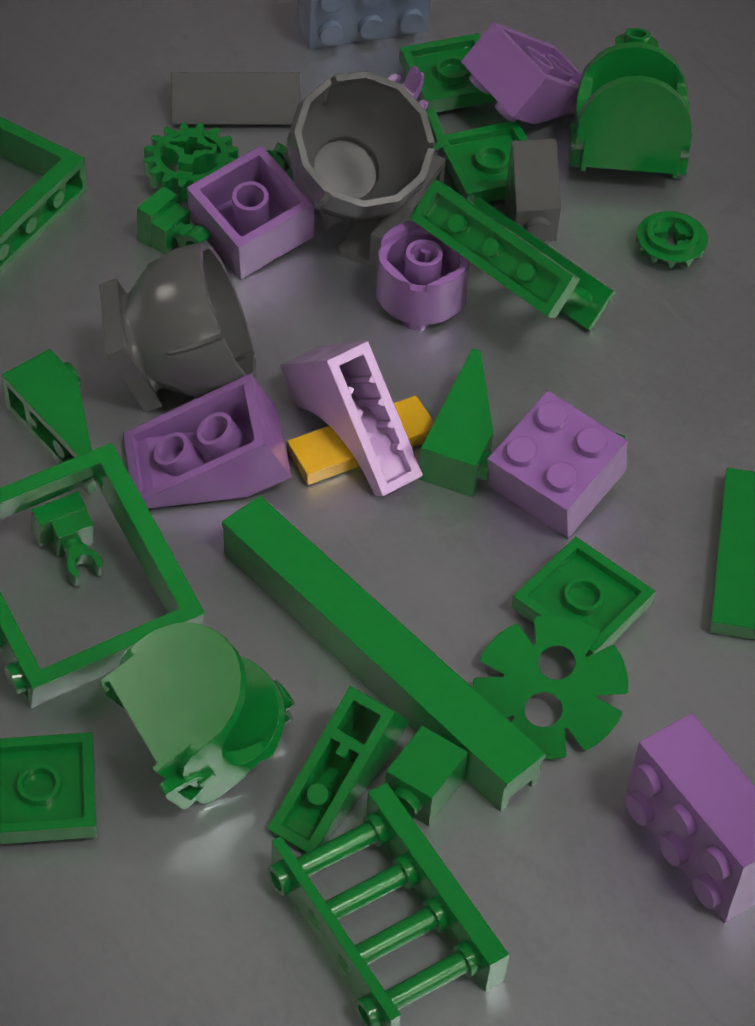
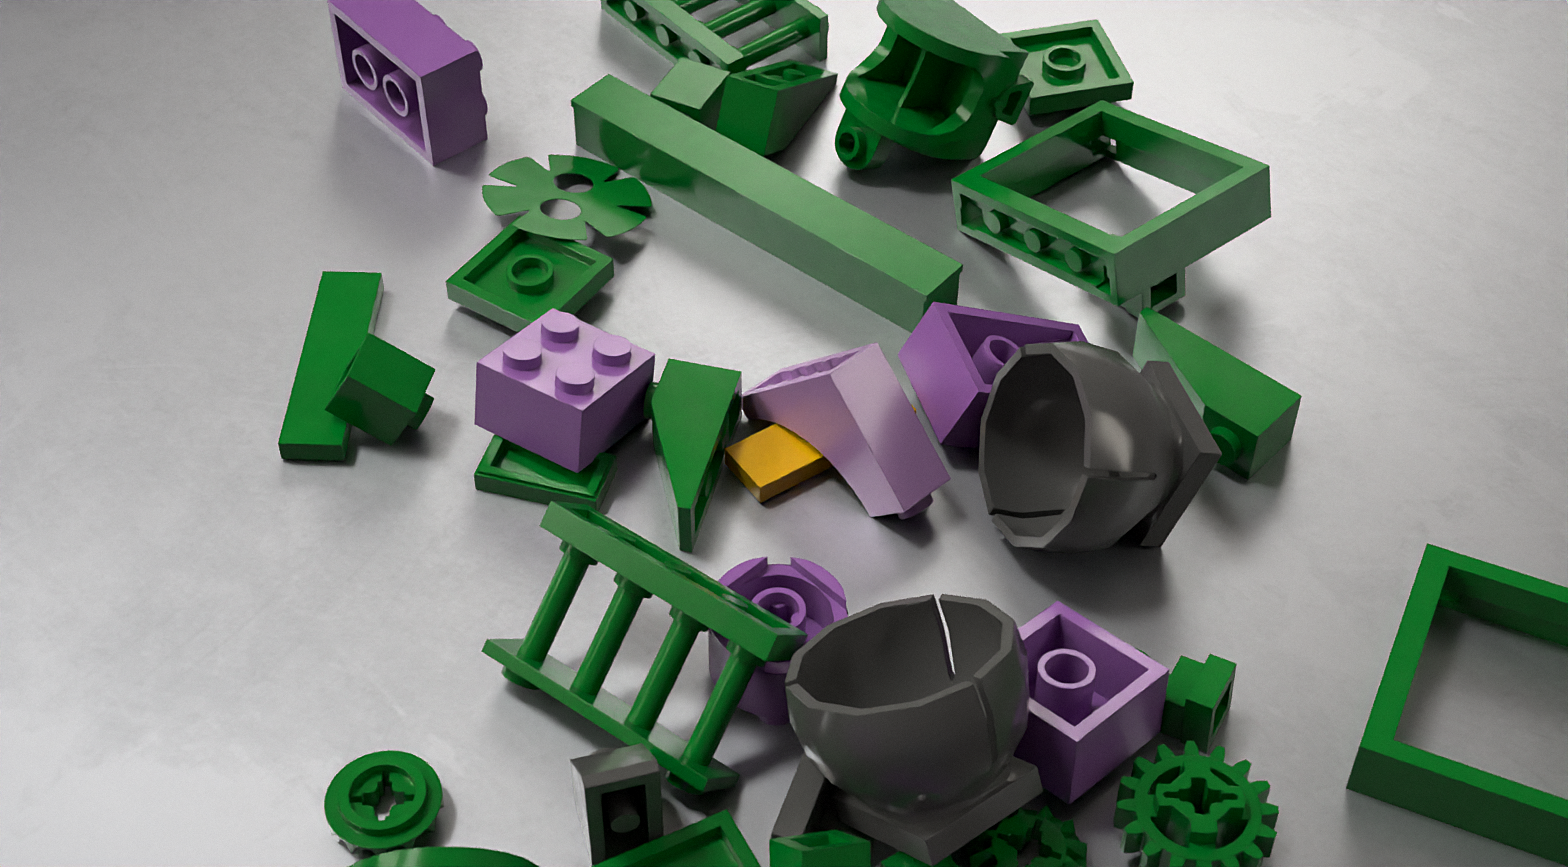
camera: 175 degrees right, 5 degrees down
none -> green brick [325,333,436,446]

